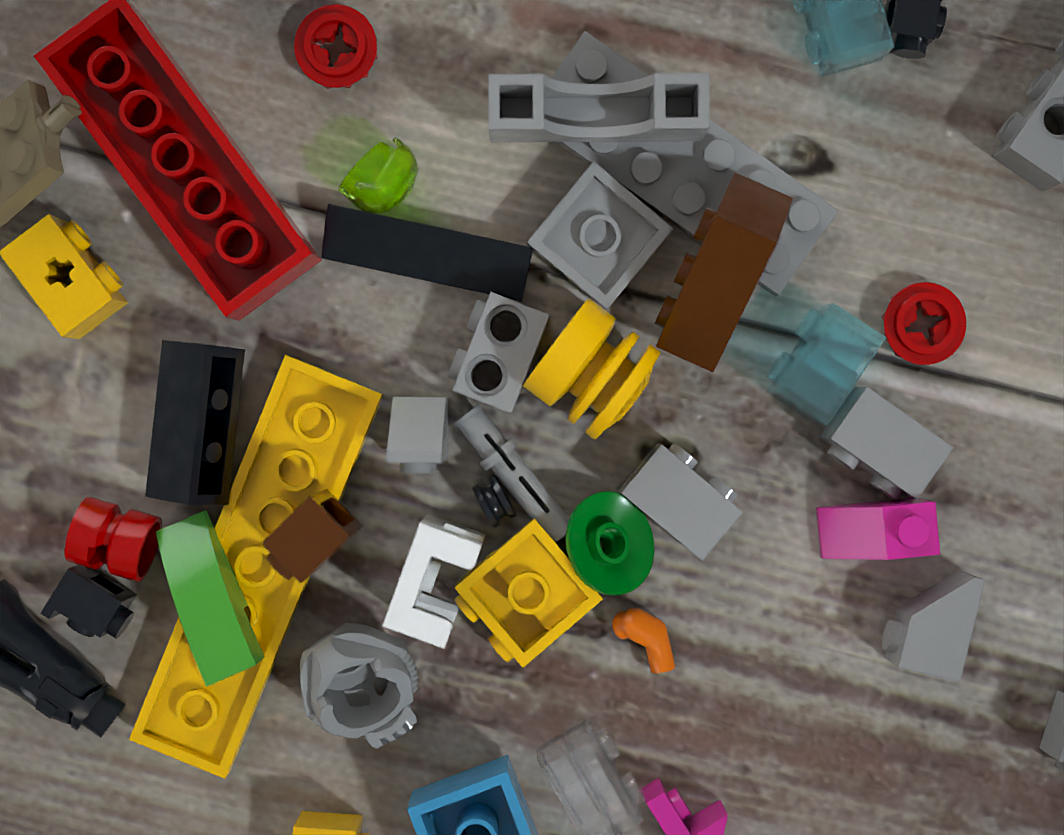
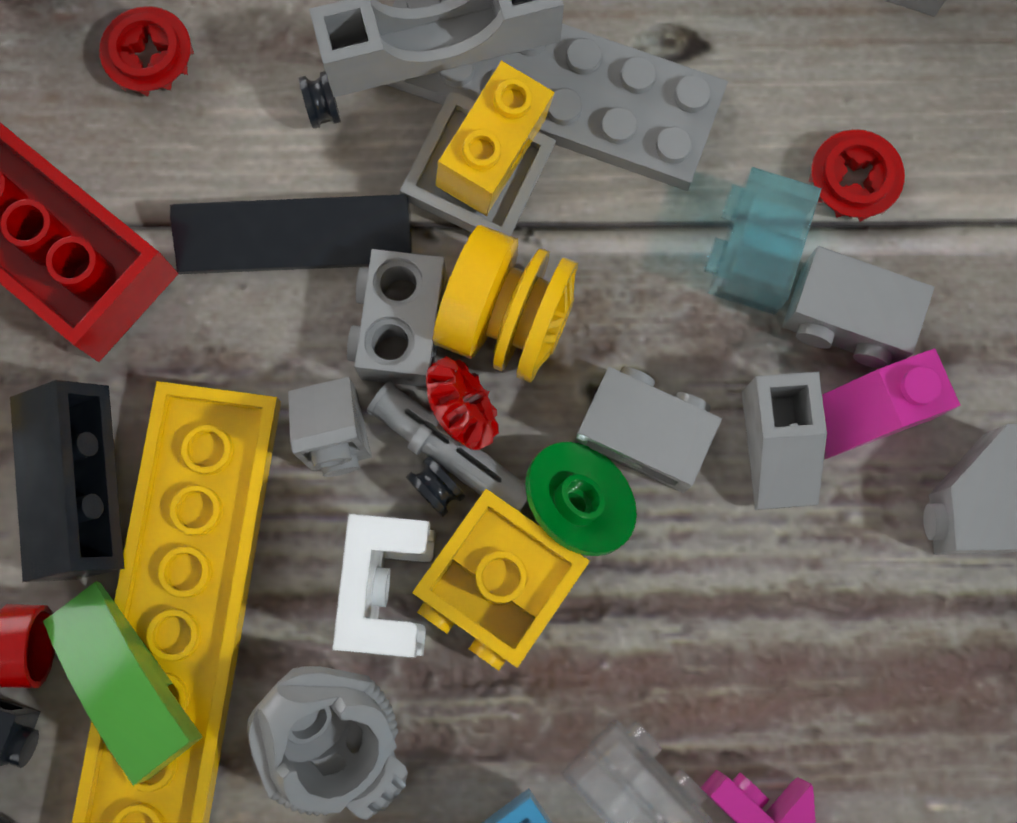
camera: 15 degrees left, 10 degrees down
reddish brown brick [262,489,363,583] -> none
clear neon green hair [338,137,419,214] -> none
orange arm [612,608,676,674] -> none
reddish brown wedge [654,172,793,372] -> none
none -> black bush [299,71,341,129]
none -> red gear [426,356,499,450]
none -> yellow brick [435,60,555,216]
none -> light grey slope [741,371,827,510]

